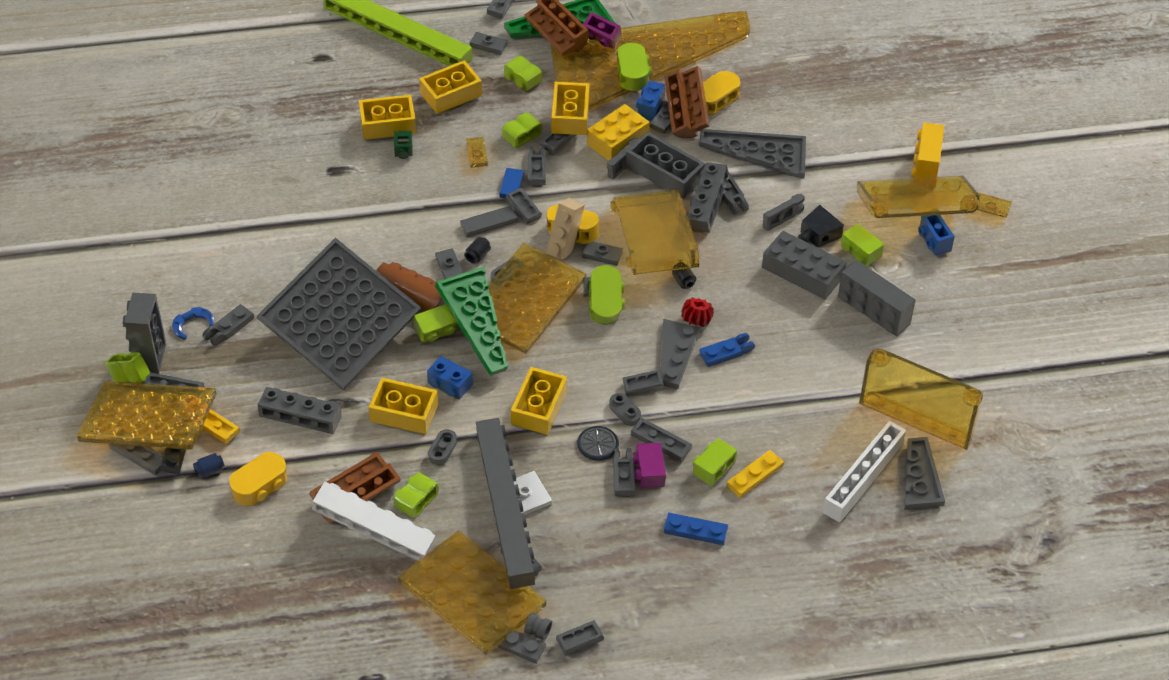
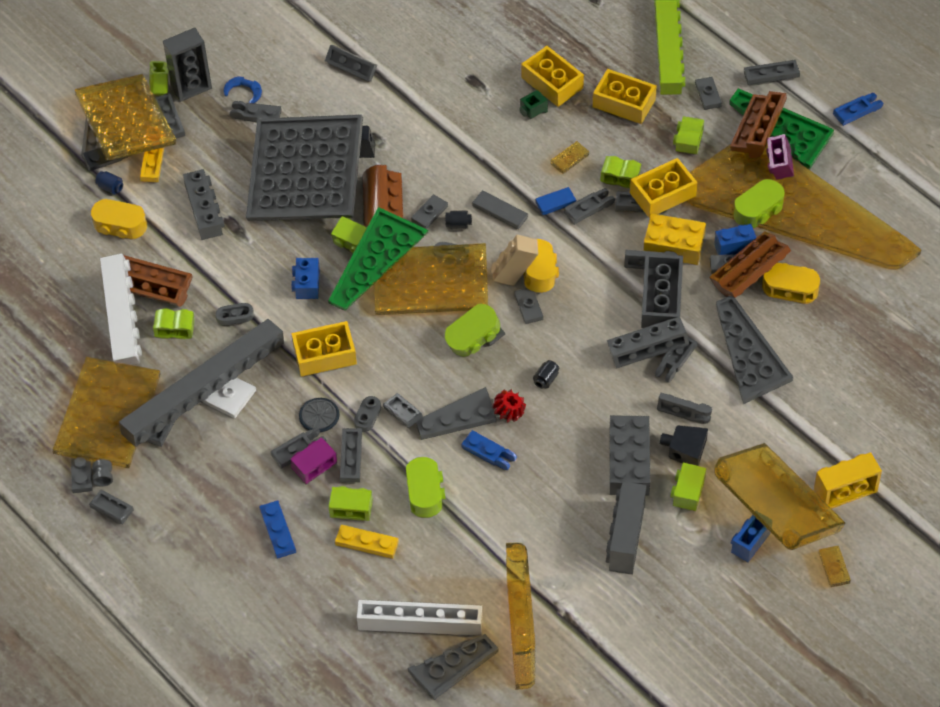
camera: 60 degrees right, 5 degrees up
yellow brick [368,377,439,435] -> none
dark grey plate [506,188,542,224] -> none
clear yellow windscreen [610,190,699,275] -> none
none -> dark grey plate [325,45,377,81]
none -> lime brick [406,457,446,518]

